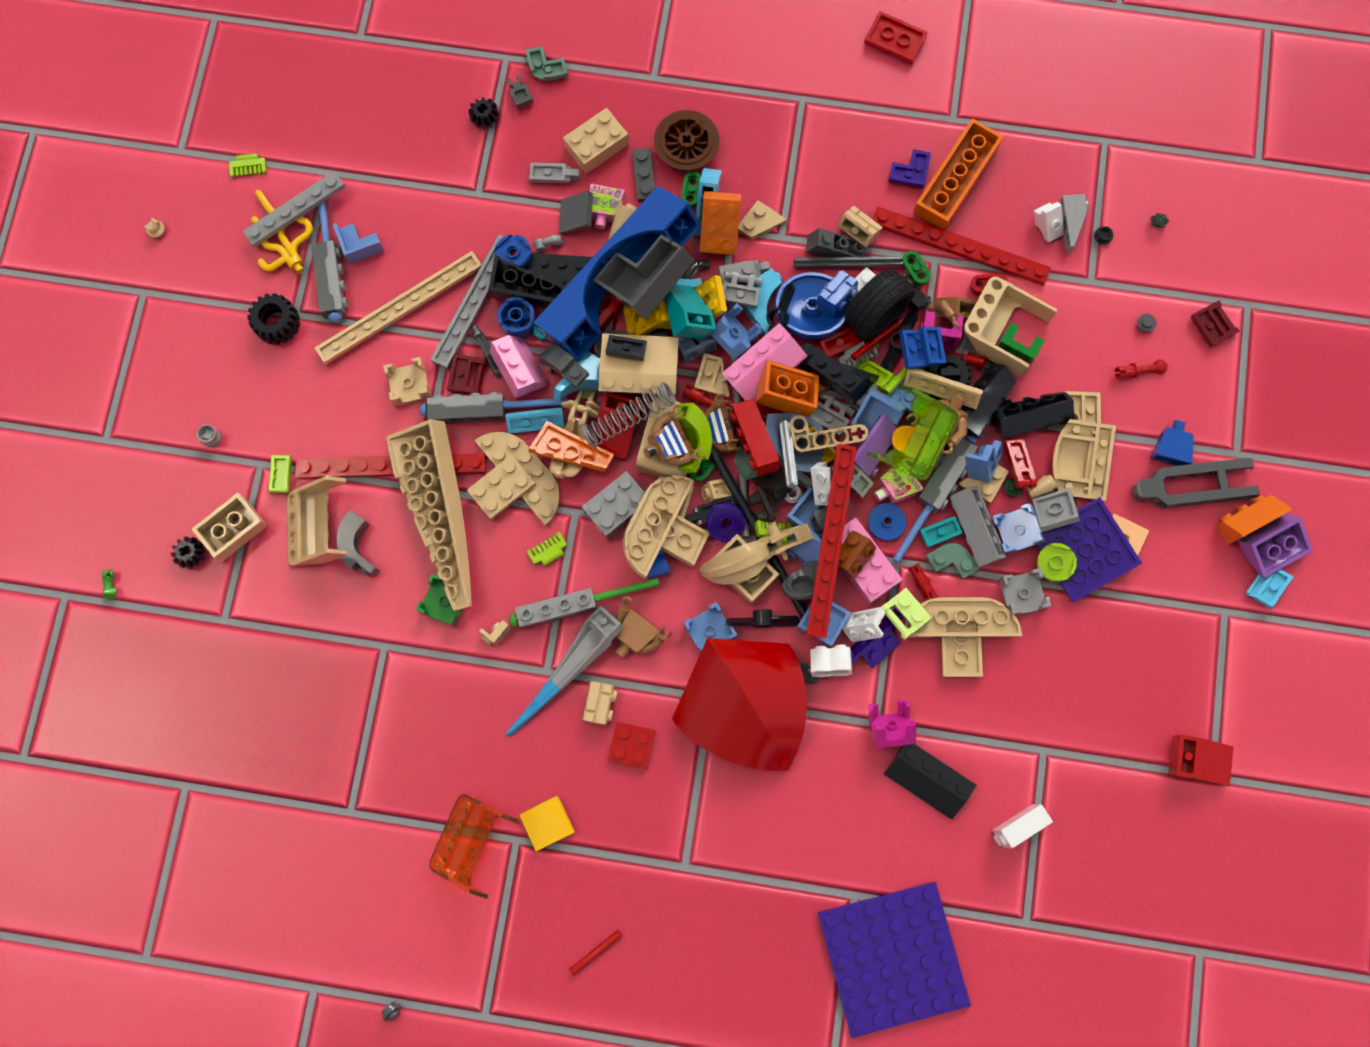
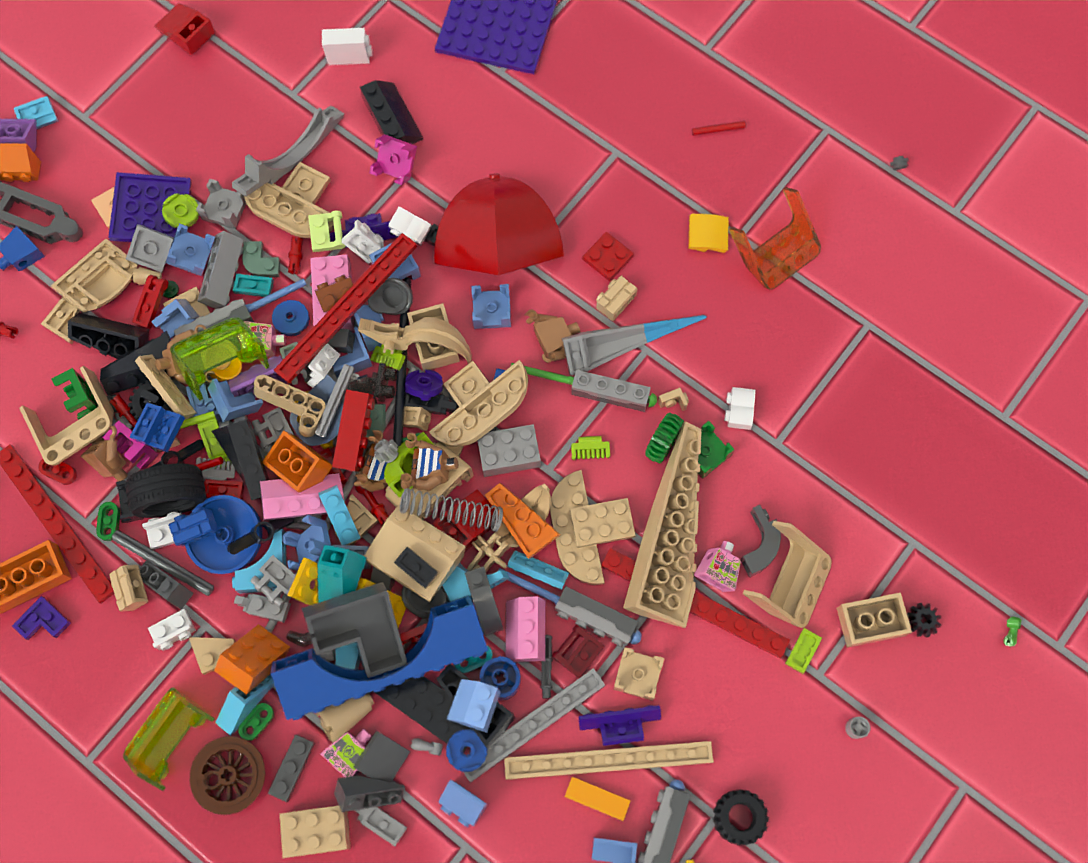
camera: 150 degrees left, 5 degrees down
black piece [726,609,800,628] -> none
none -> clear neon green windscreen [123,688,215,791]
none -> white bracket [148,609,196,651]
none -> light grey slope [232,106,344,197]
none -> medium azure plate [318,485,360,545]
none -> dark grey slope [334,775,405,812]
none -> light grey gear [374,439,398,463]
none -> medium blue slope [438,780,488,828]
none -> light blue slope [447,679,501,733]
none -> light orange tile [565,777,630,821]
none -> dark purple bracket [579,705,661,746]
none -> green gear [645,412,684,463]
none -> torso [694,541,741,592]
none -> white brick [724,387,755,430]

